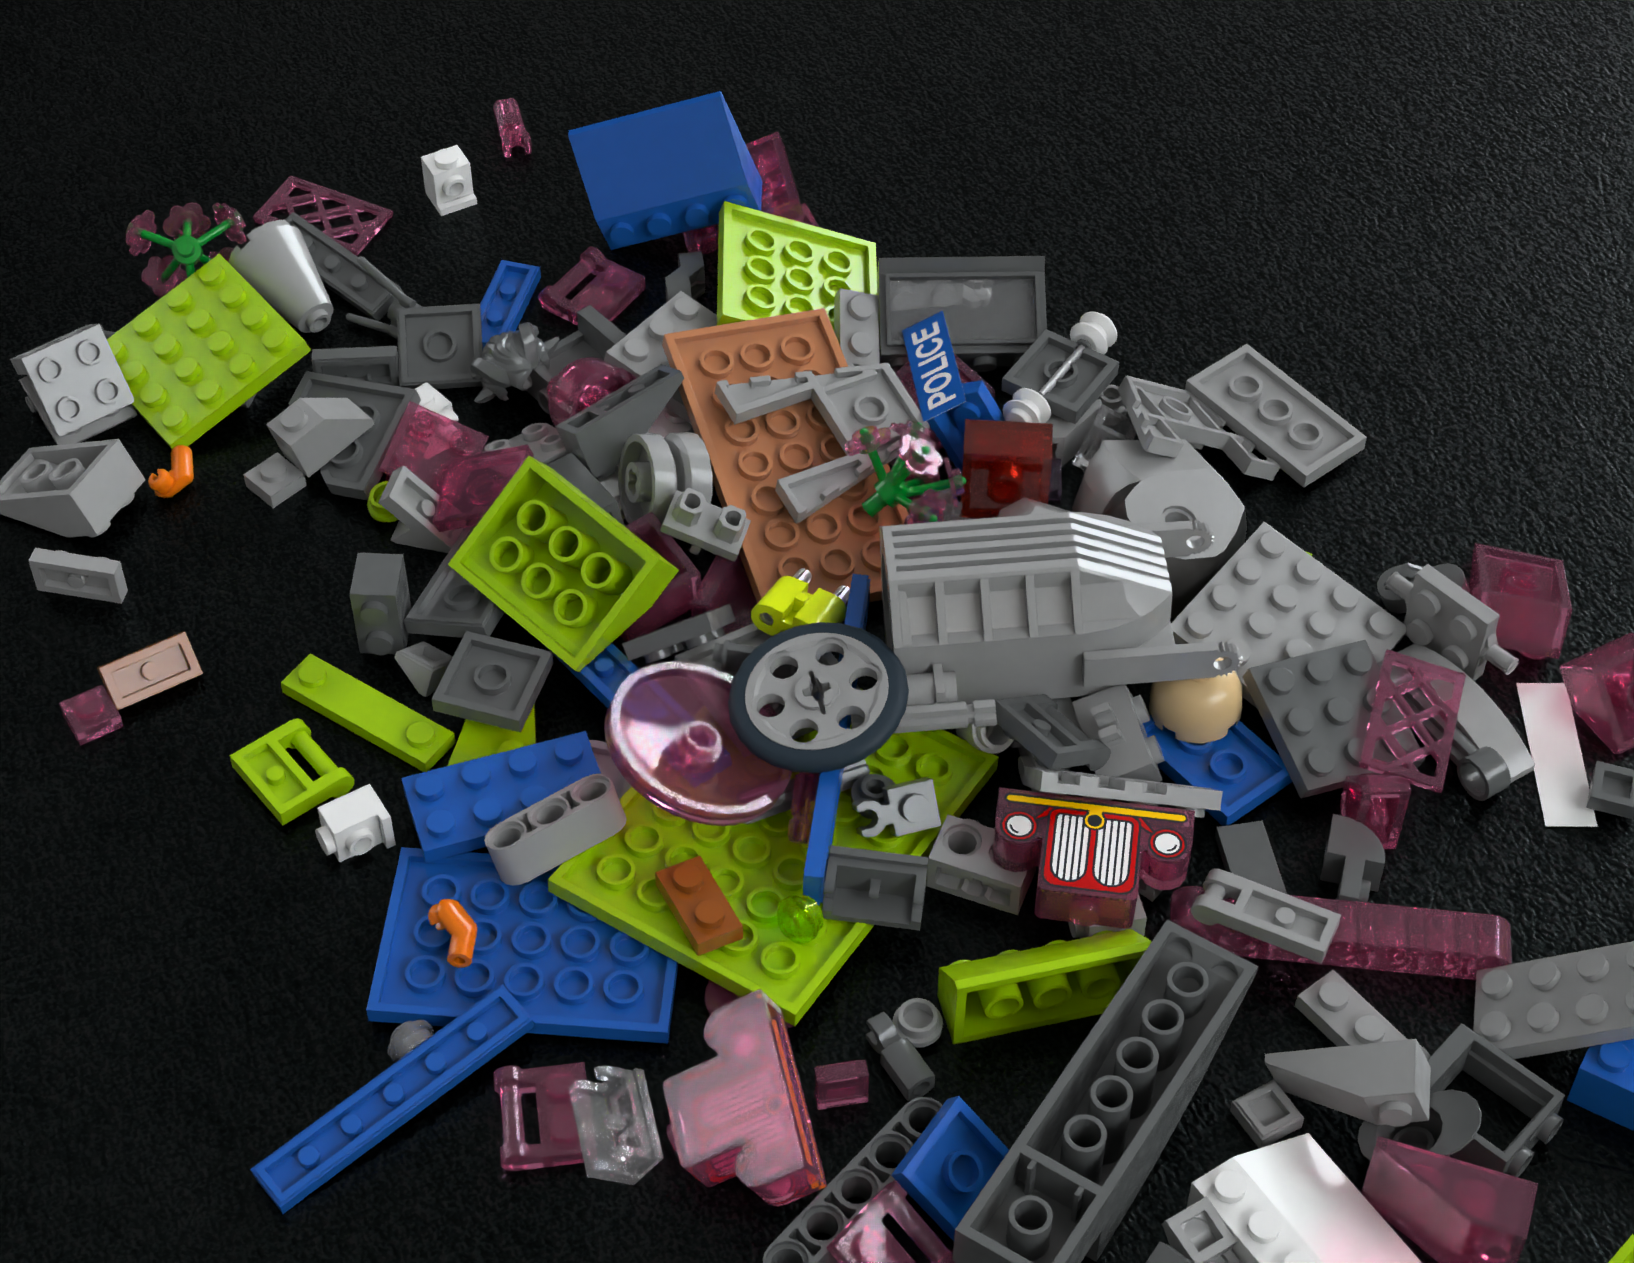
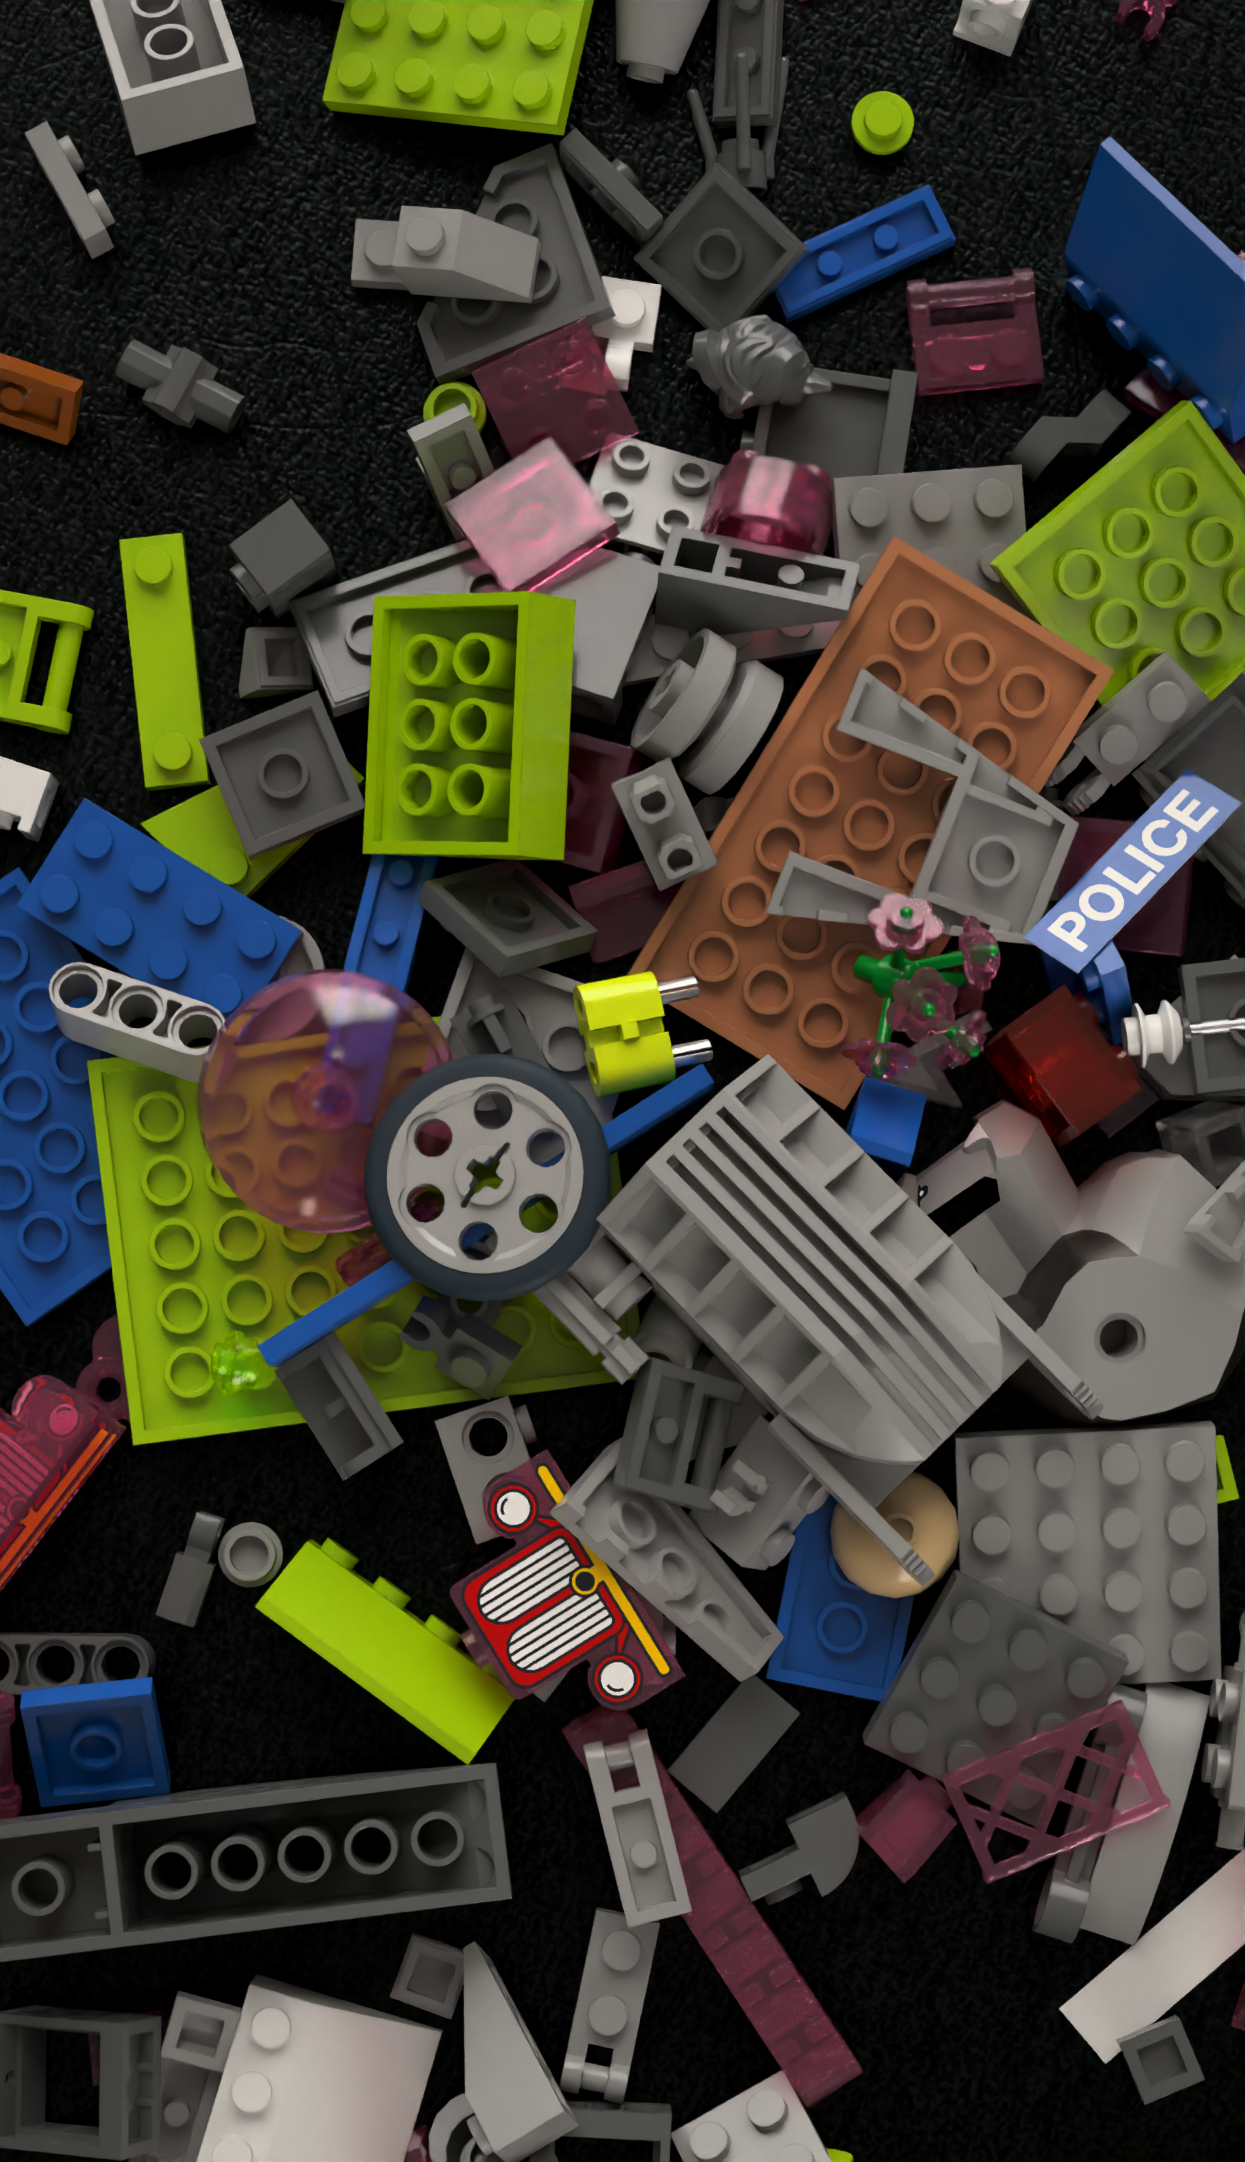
camera: 50 degrees right, 35 degrees up
orange arm [148,445,194,498] -> none
dark orange plate [655,856,743,956] -> none
clear pink tile [814,1059,869,1110] -> none
none -> dark grey axle [116,340,247,434]
none -> lime plate [851,91,914,155]

